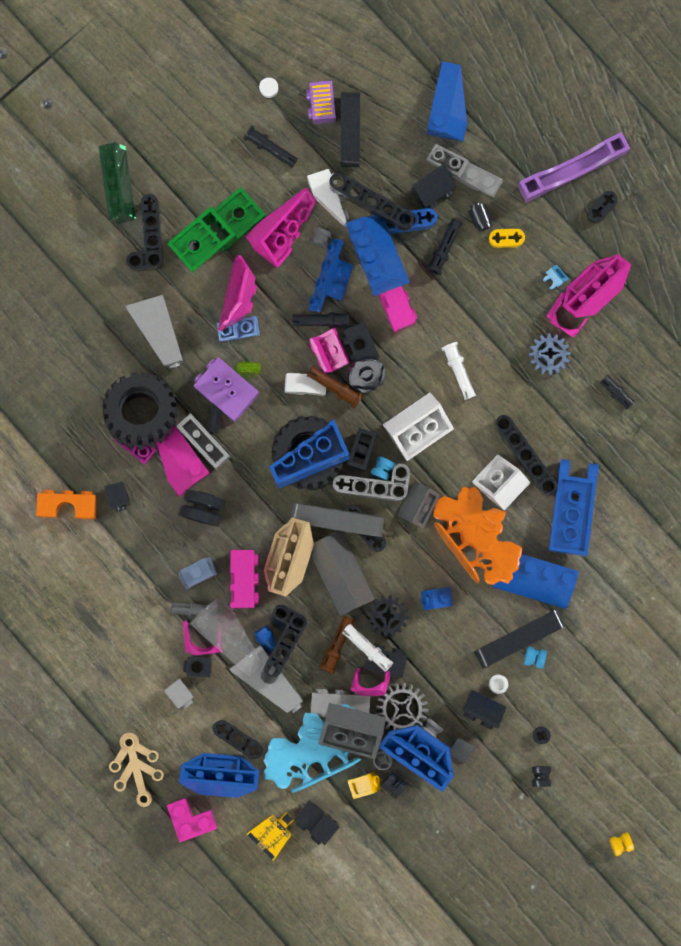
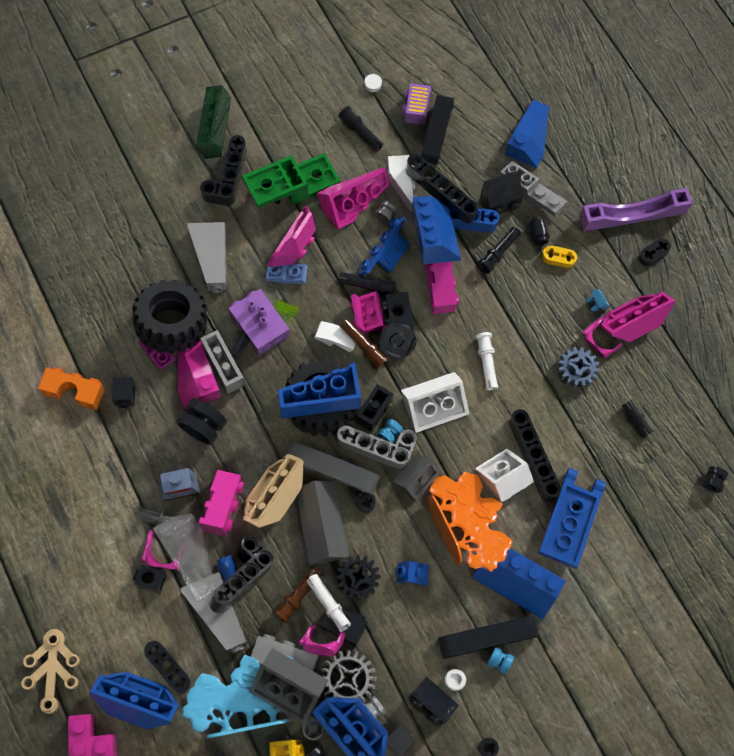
camera: 10 degrees right, 15 degrees down
light grey brick [164,678,195,710] -> none

